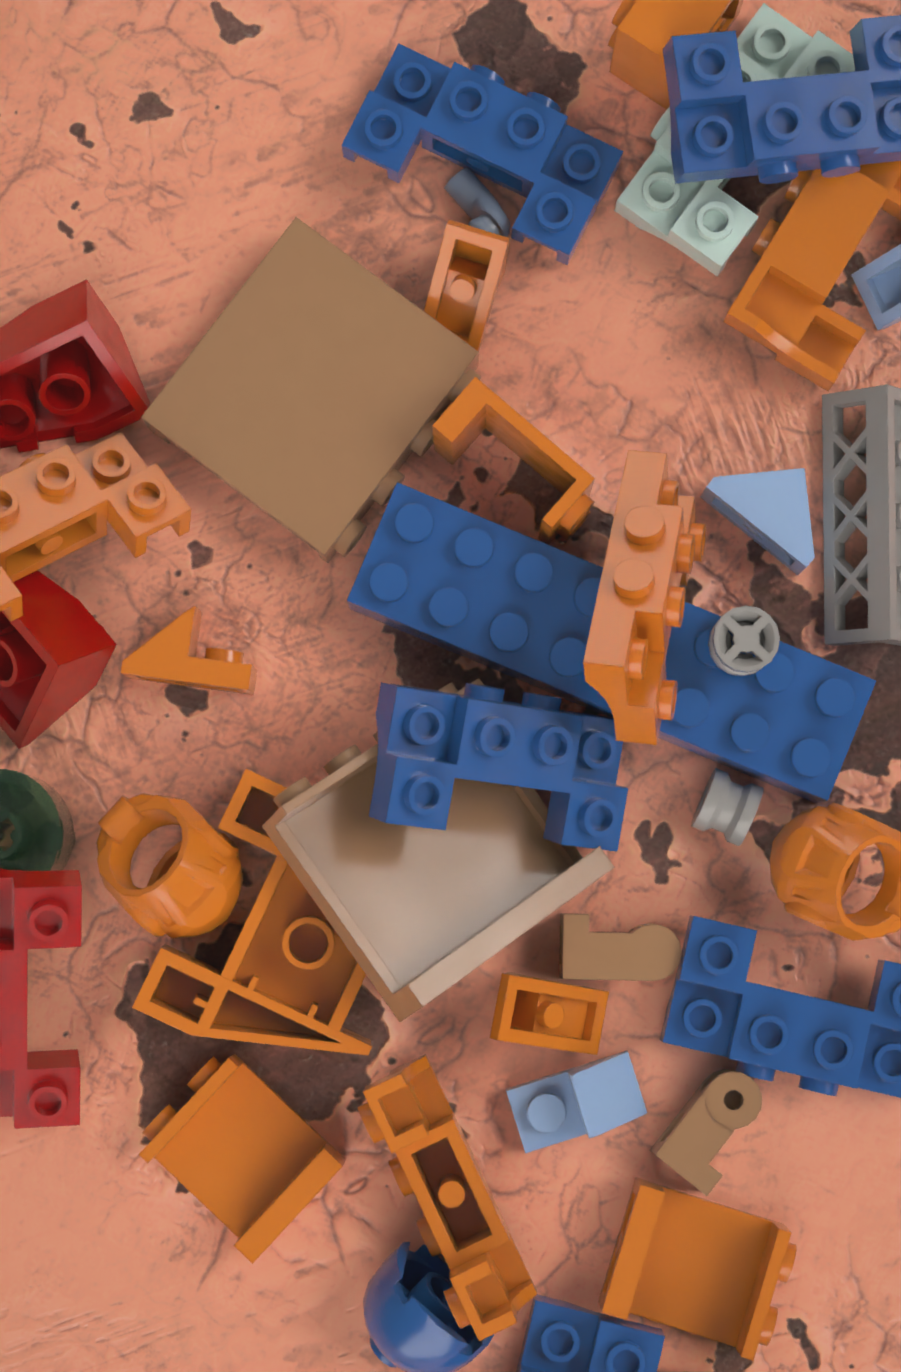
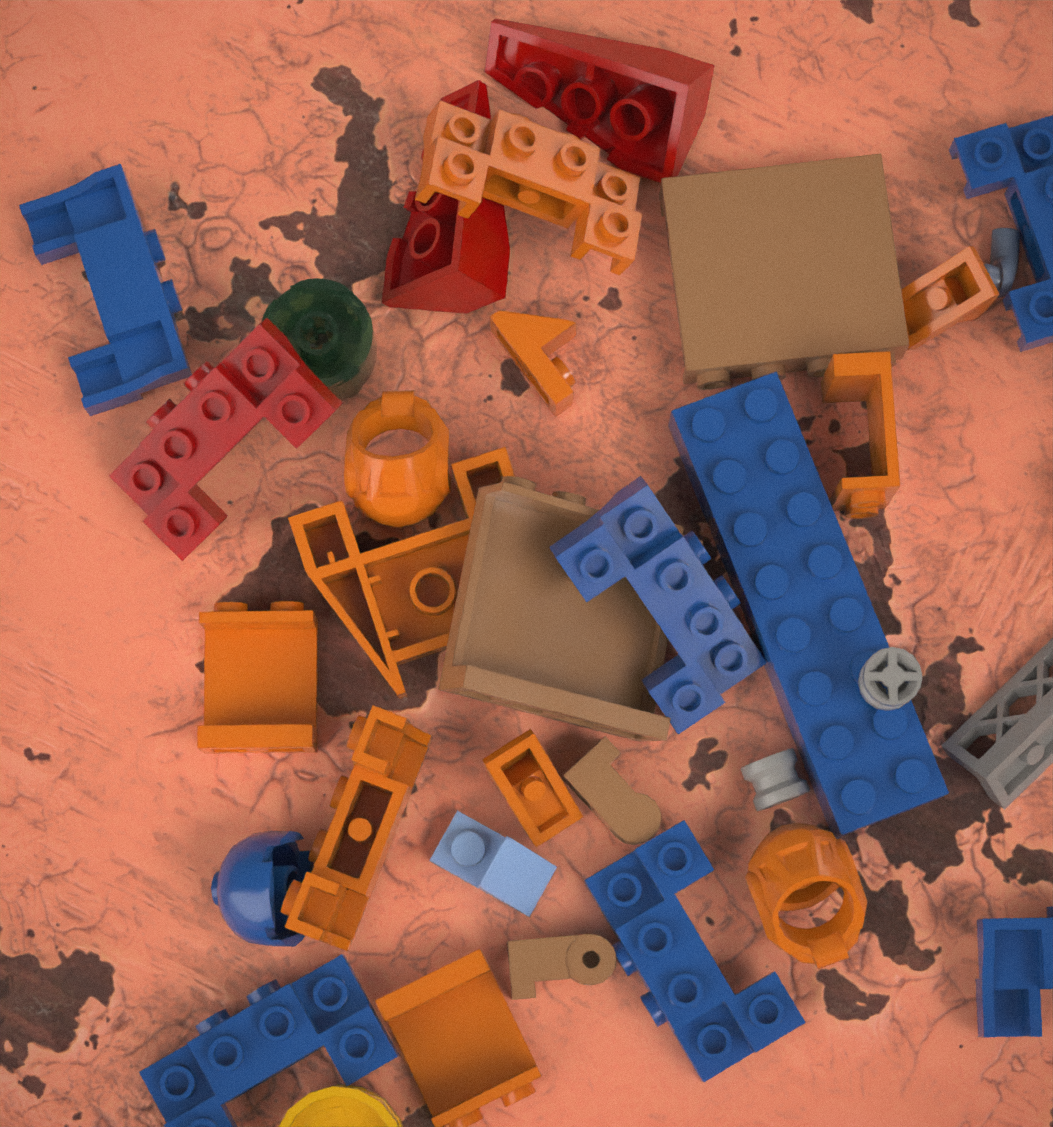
camera: 45 degrees right, 5 degrees down
orange bracket [583,450,706,745] -> none
light blue slope [700,468,815,575] -> none

